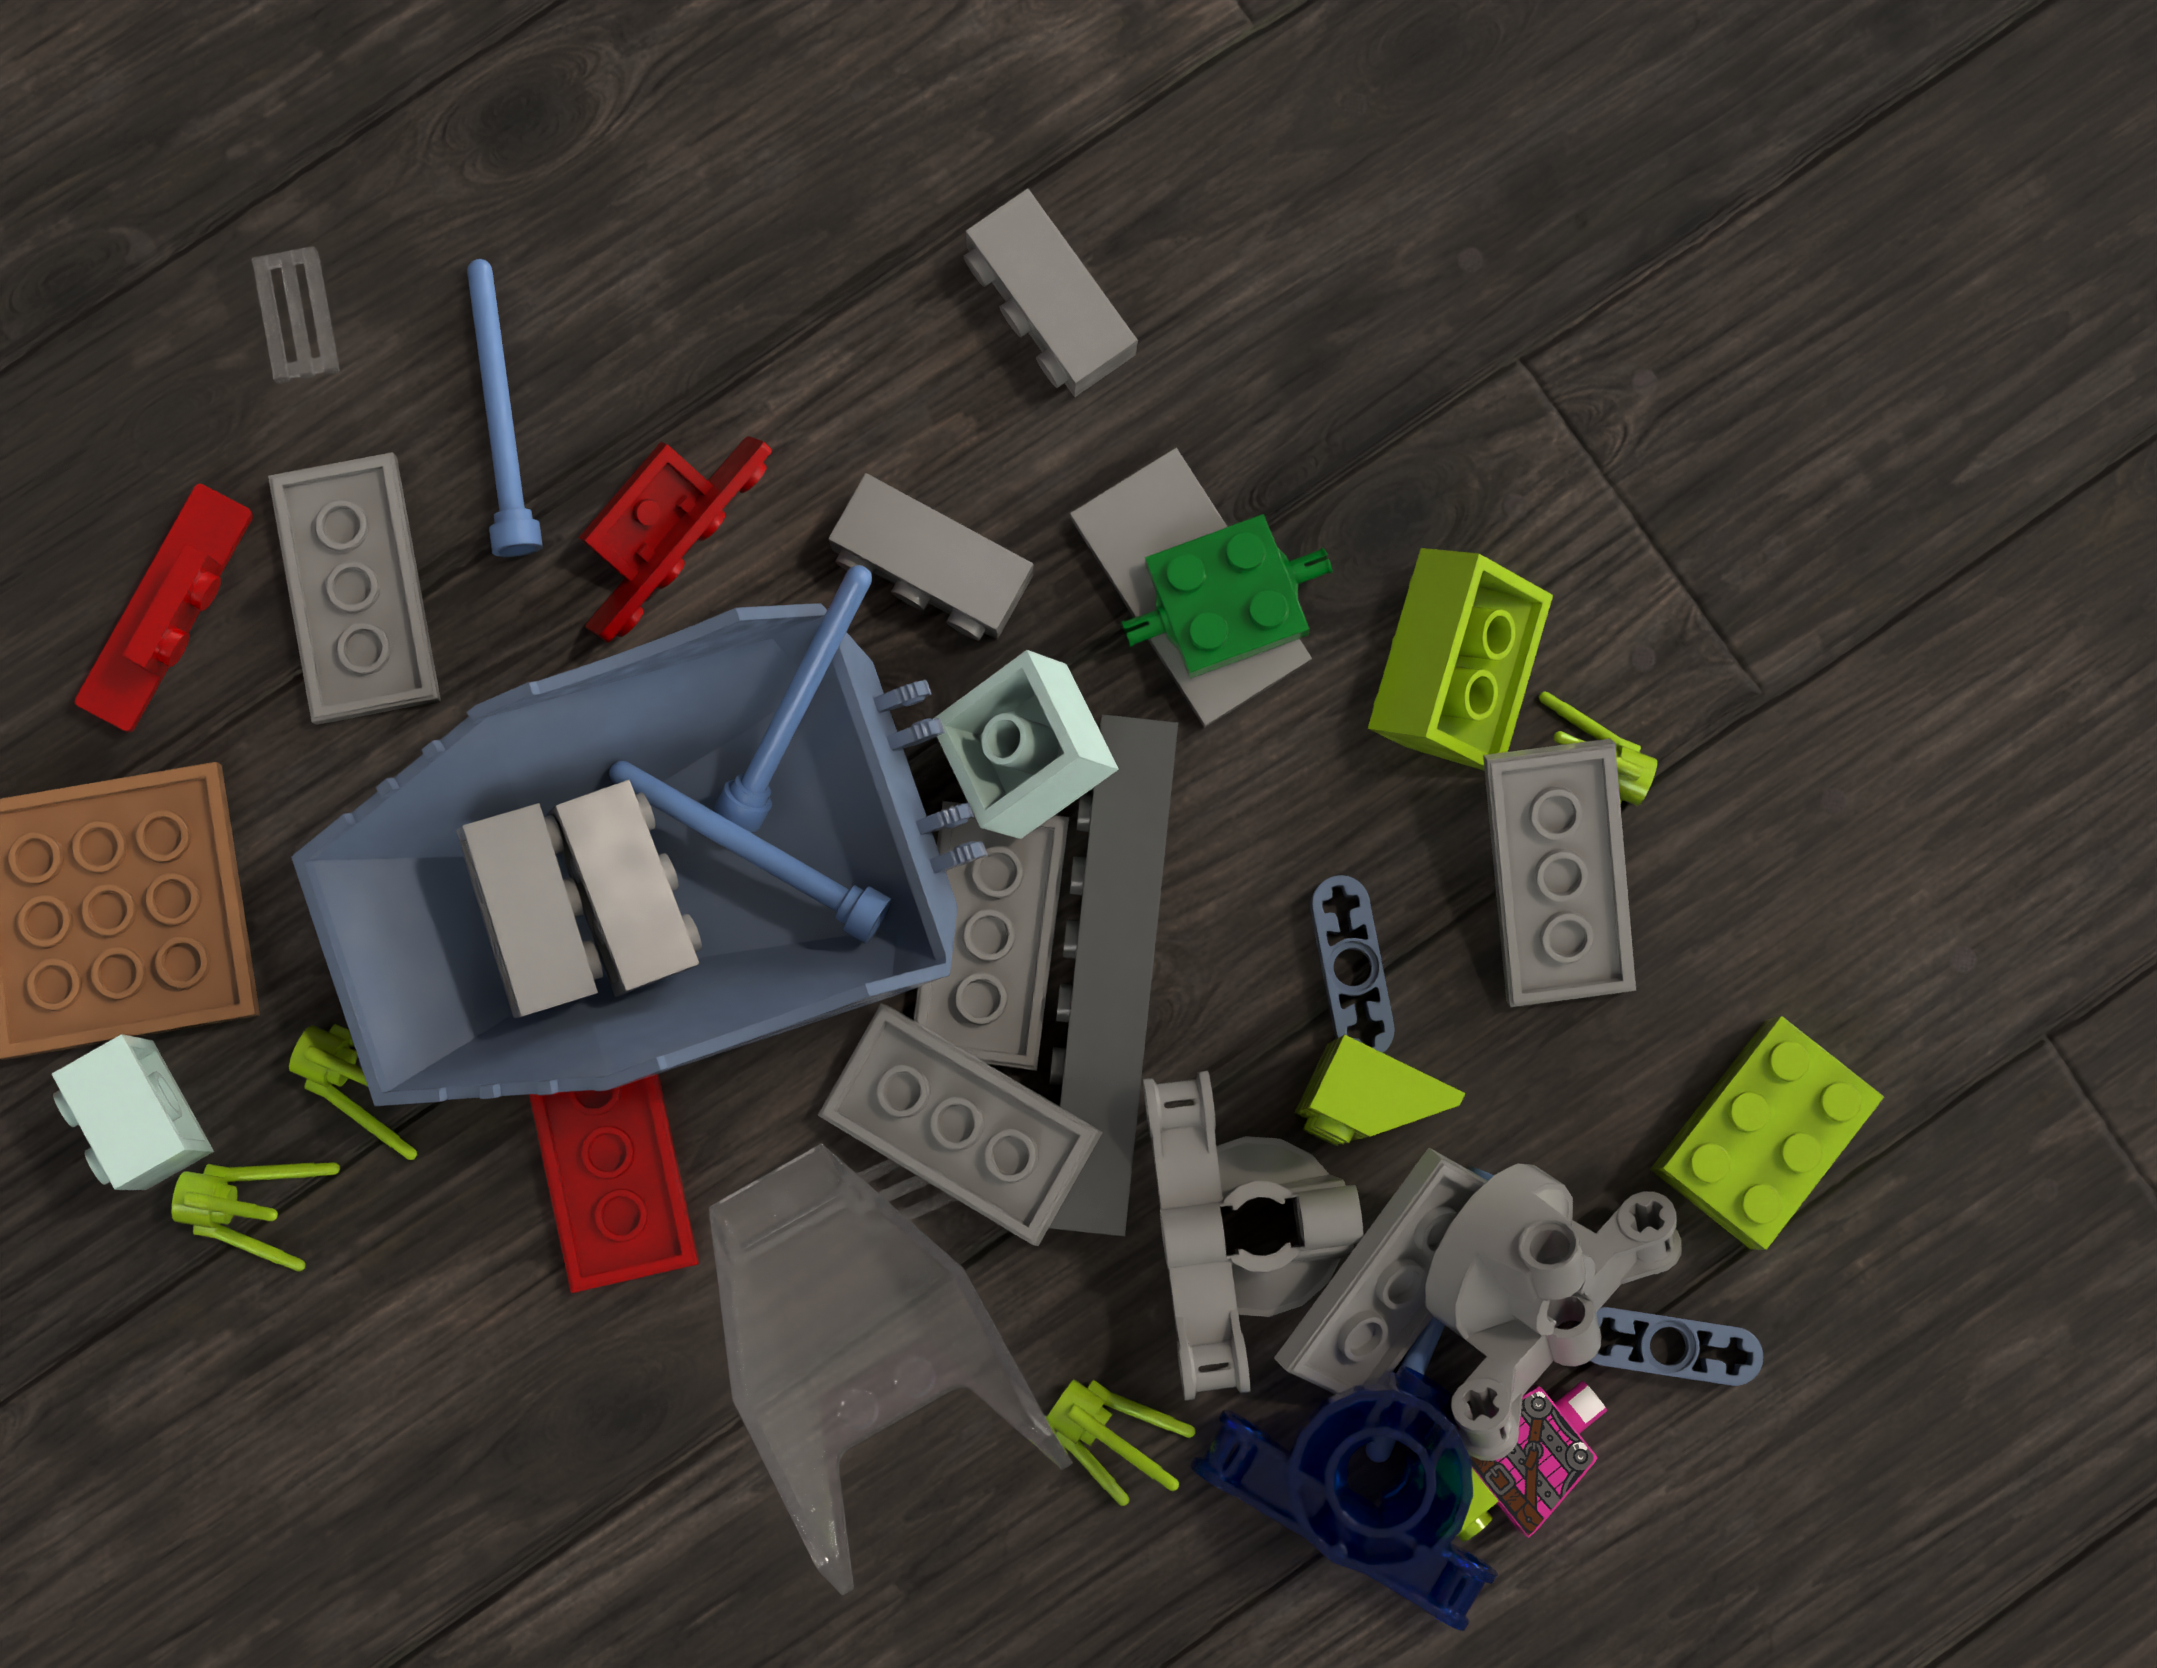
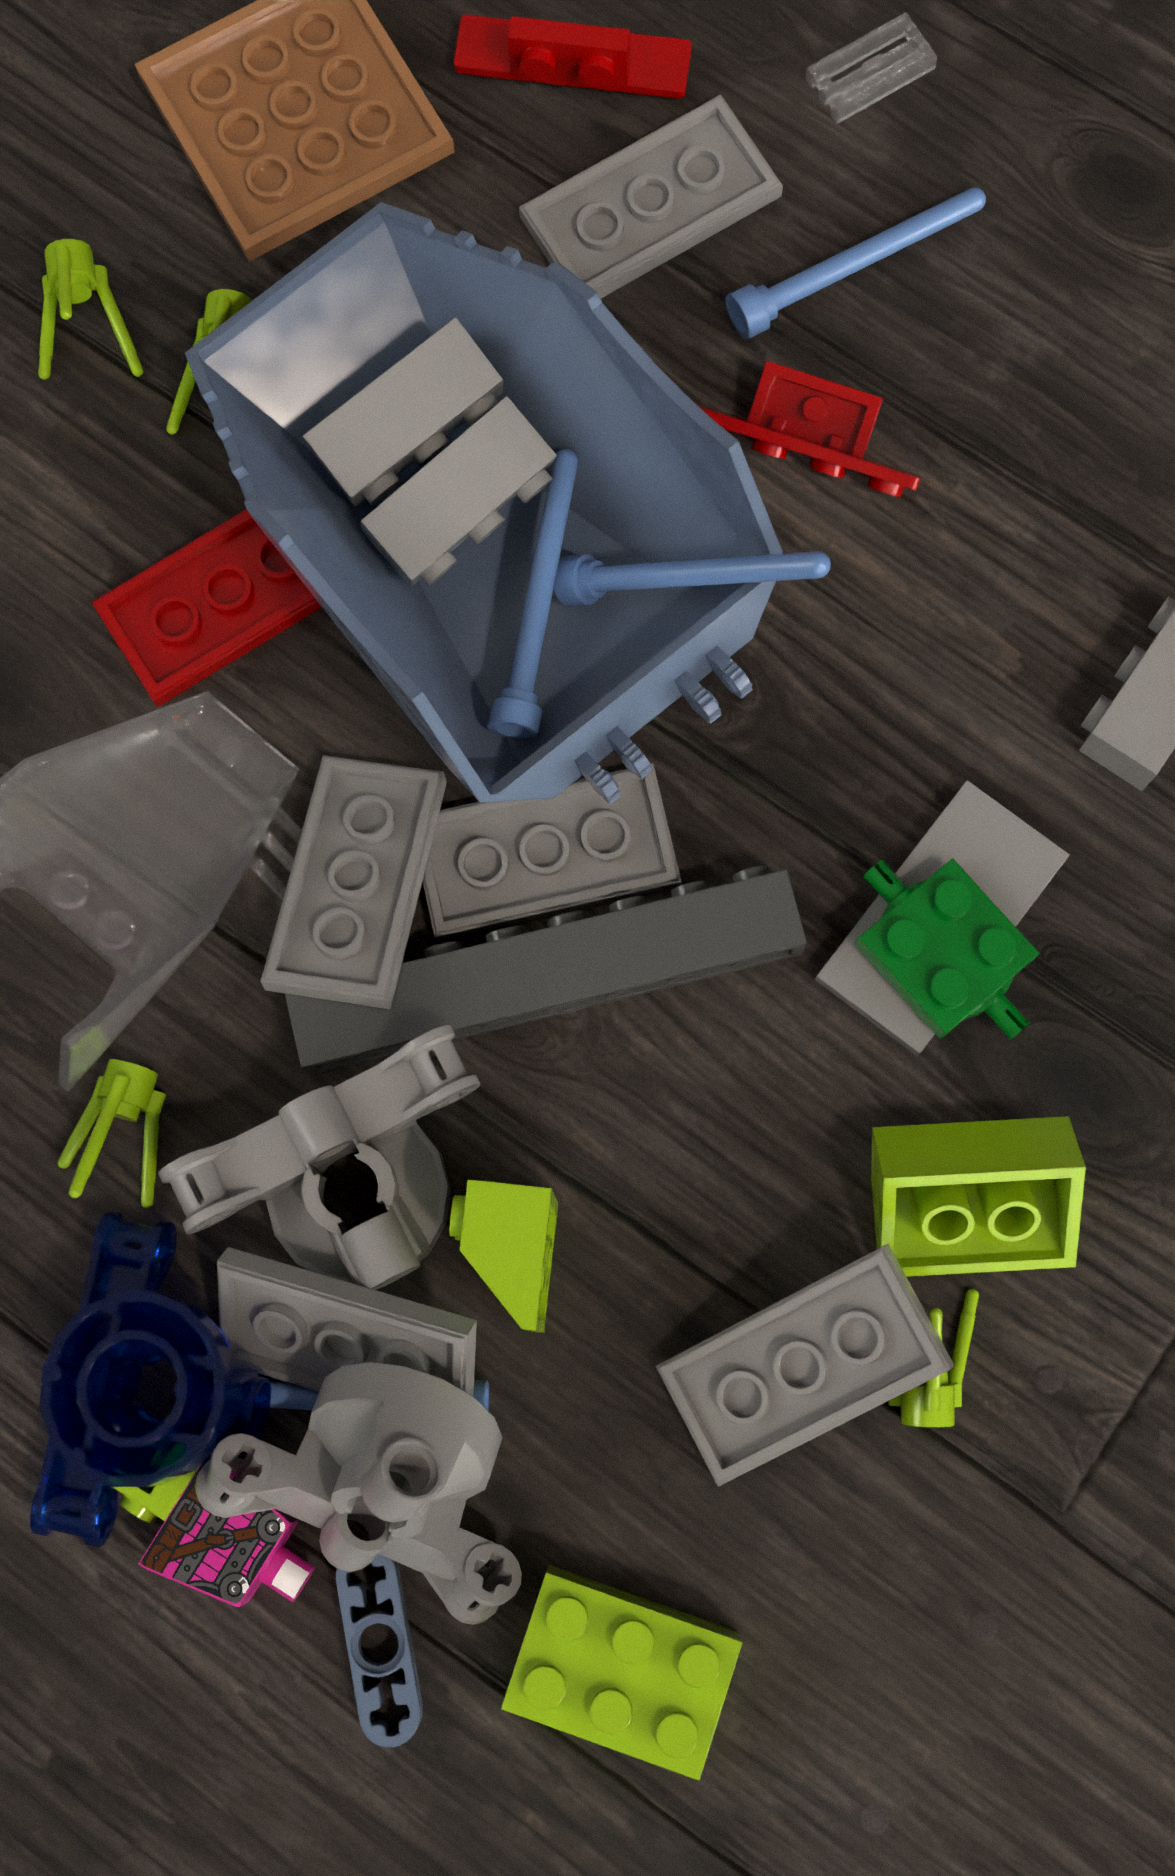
camera: 85 degrees right, 5 degrees down
light aqua brick [52,1034,214,1190] -> none
light grey brick [829,473,1033,641] -> none
light aqua brick [933,650,1119,839] -> none
sand blue beam [1310,875,1395,1053] -> none

